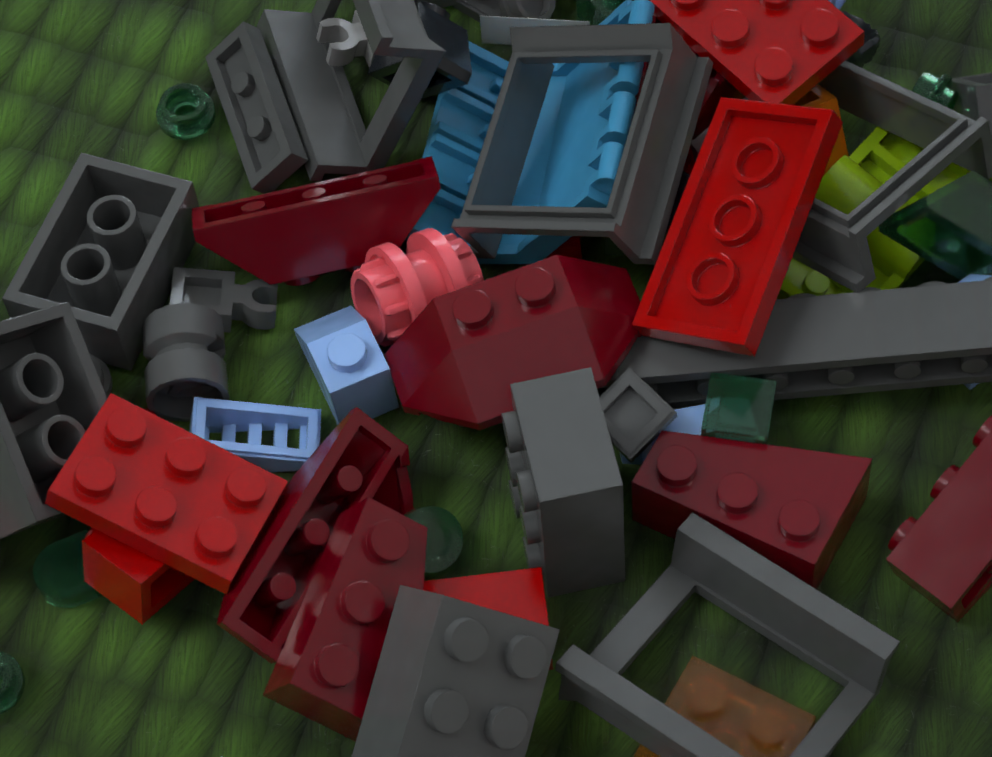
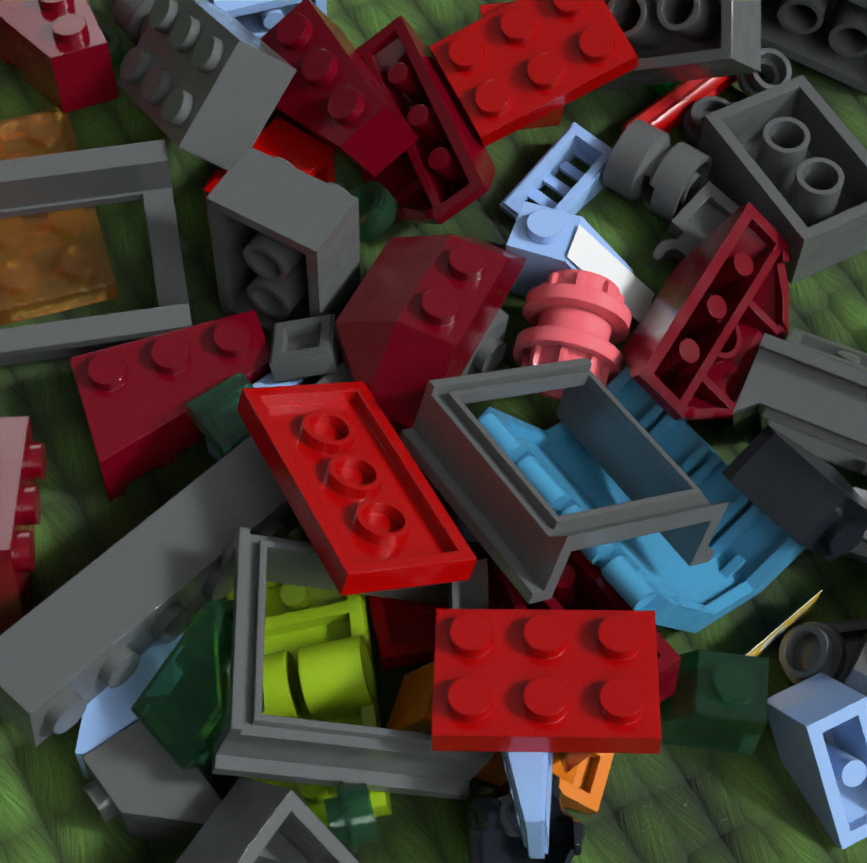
camera: 125 degrees right, 0 degrees up
none -> white sticker [567,224,655,323]

